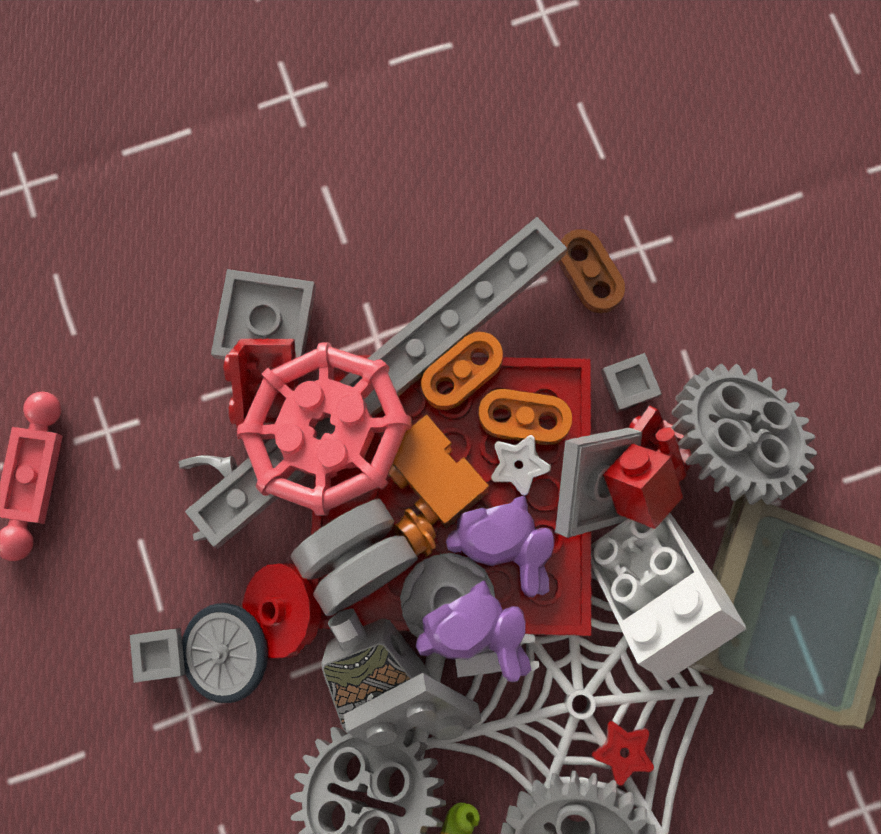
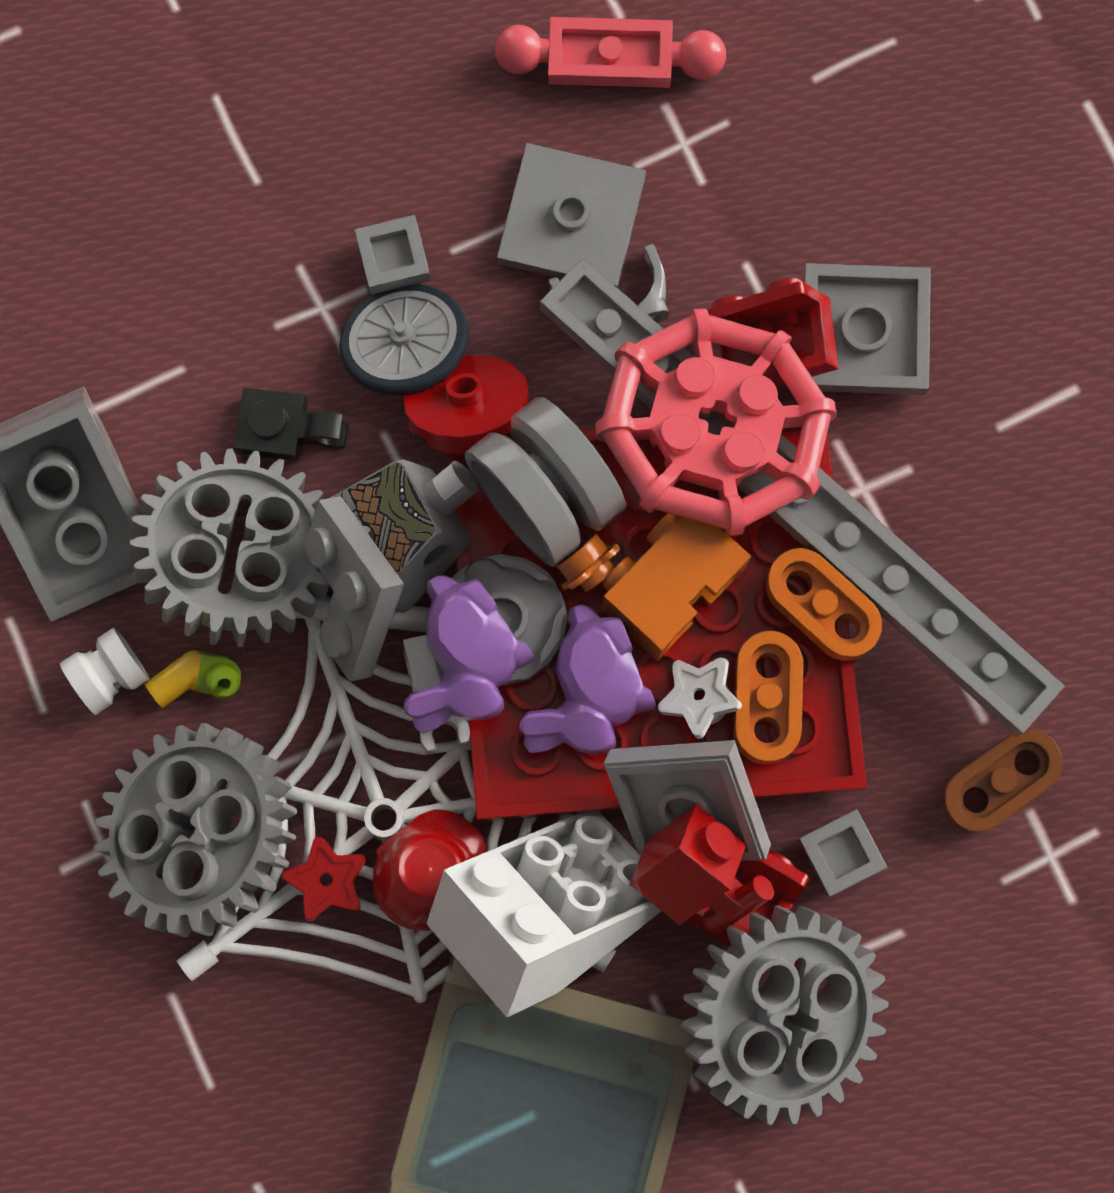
camera: 85 degrees right, 0 degrees up
none -> pearl dark grey plate [233,387,349,461]
none -> red hat [373,809,487,932]
none -> light grey plate [497,143,646,288]

